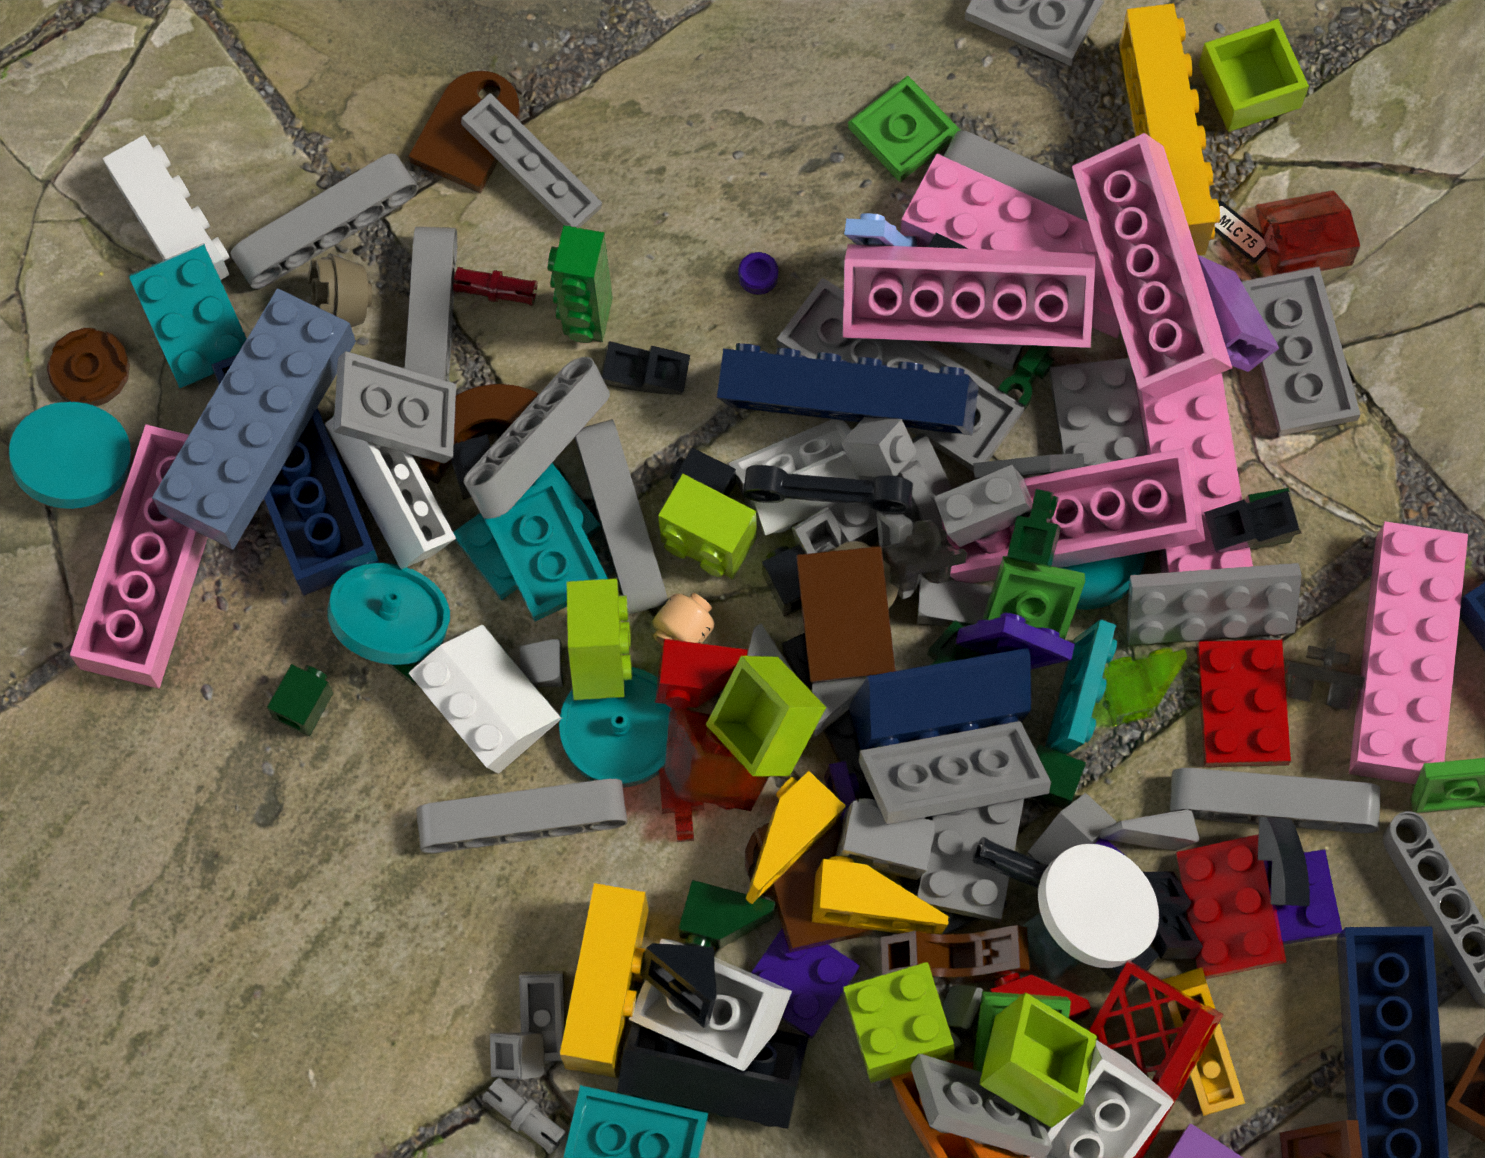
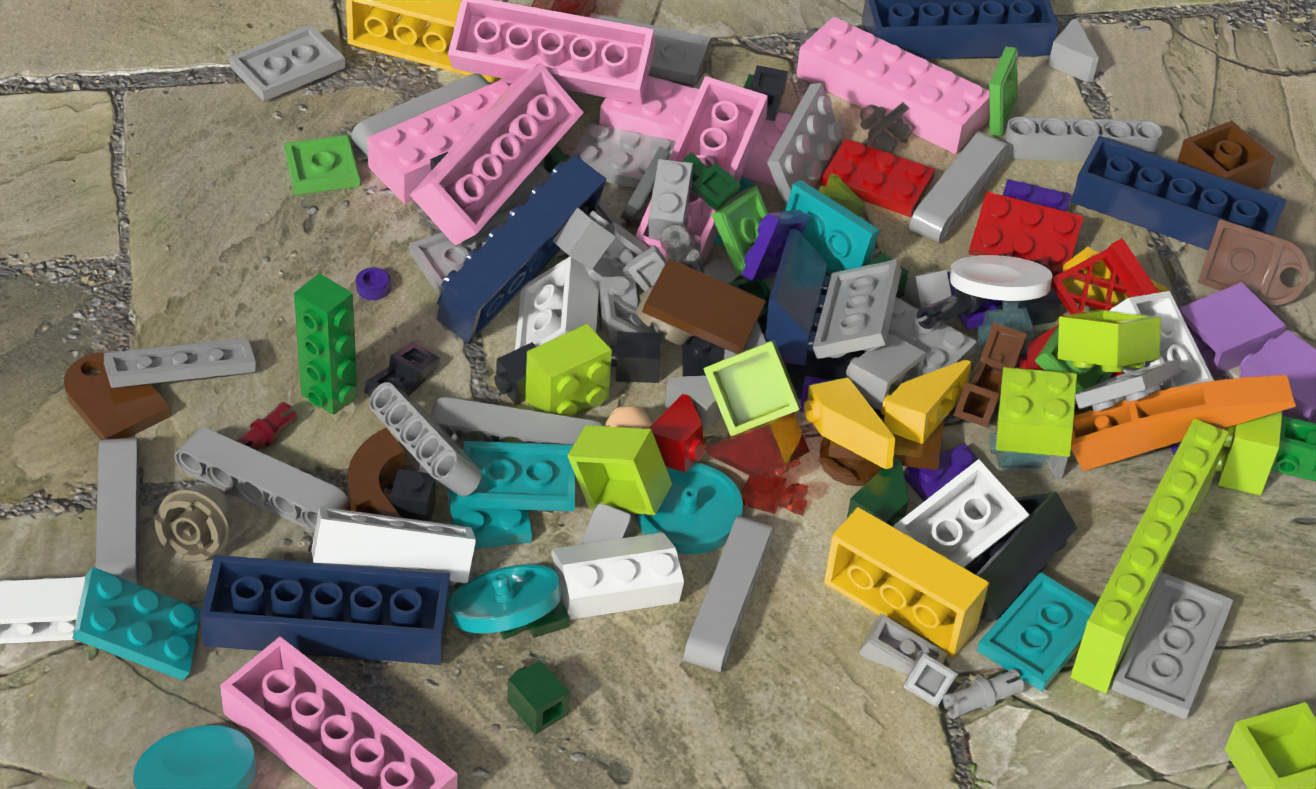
camera: 70 degrees left, 25 degrees down
reddish brown tile [47,328,130,406] -> none
sand blue brick [152,288,356,550] -> none
light grey plate [333,351,456,463] -> none
black slope [640,943,717,1028] -> none
black piece [743,465,913,514] -> none
light blue plate [844,213,917,247] -> none
light grey slope [1099,809,1199,850] -> none
black slope [1258,817,1310,906] -> none

